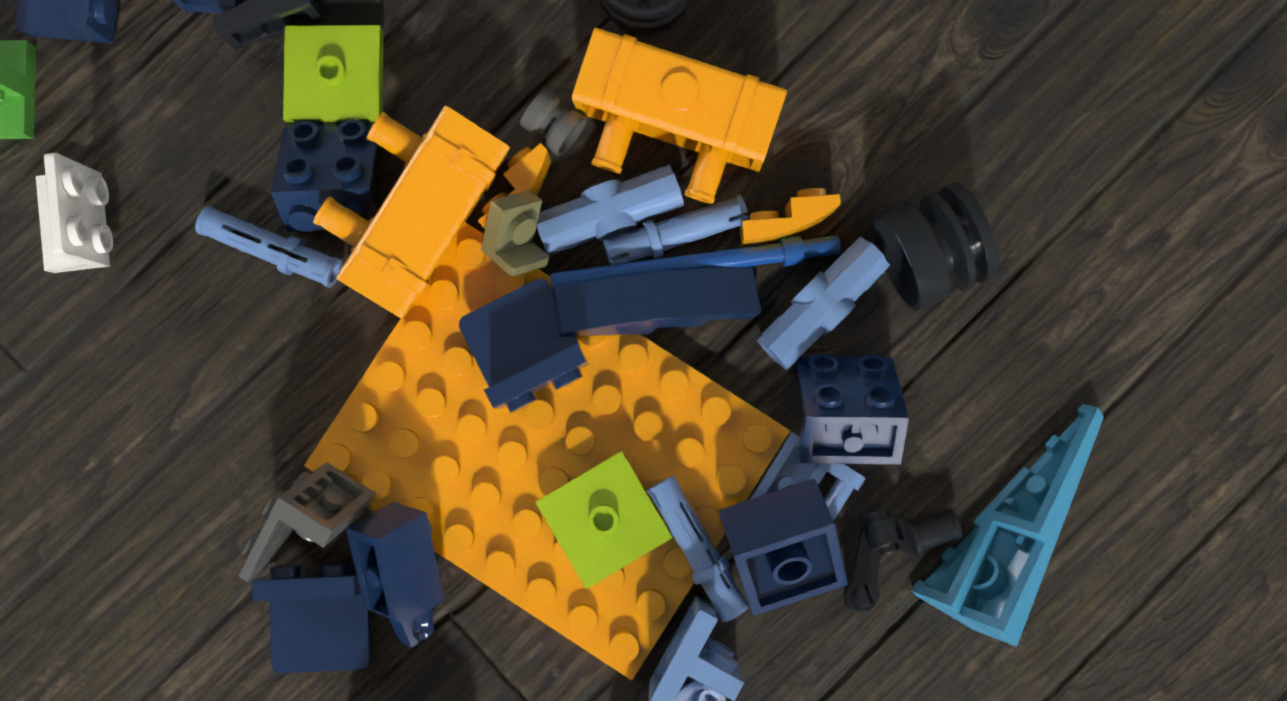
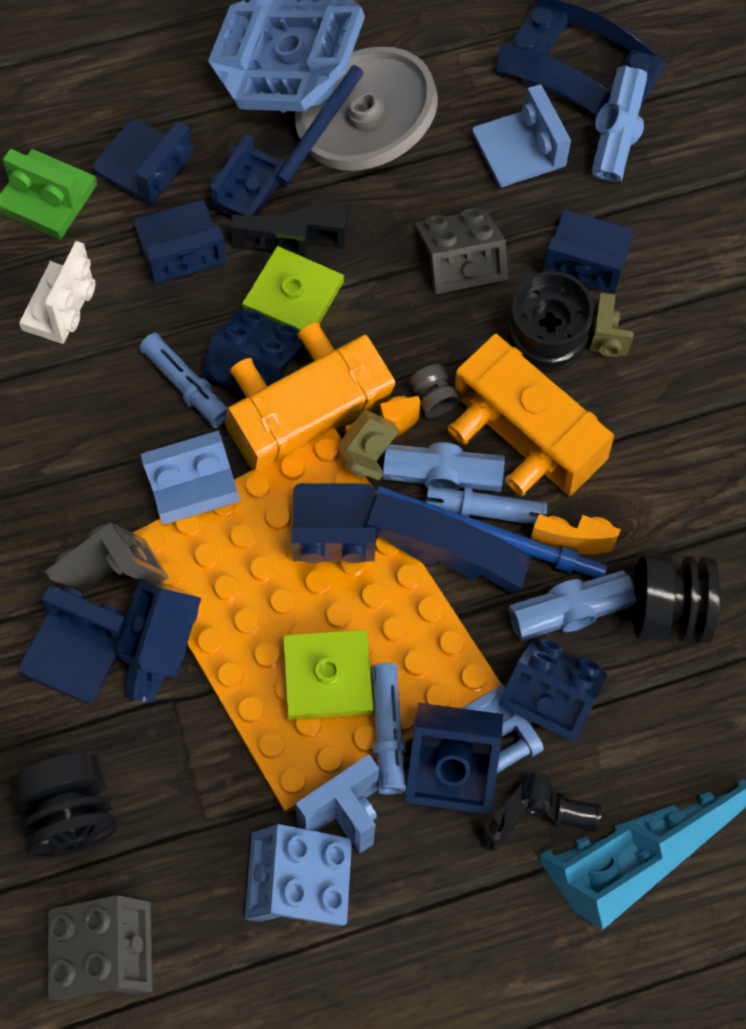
camera: 15 degrees right, 20 degrees down
none -> dark blue bracket [134,200,226,284]
none -> medium blue bracket [141,430,240,525]

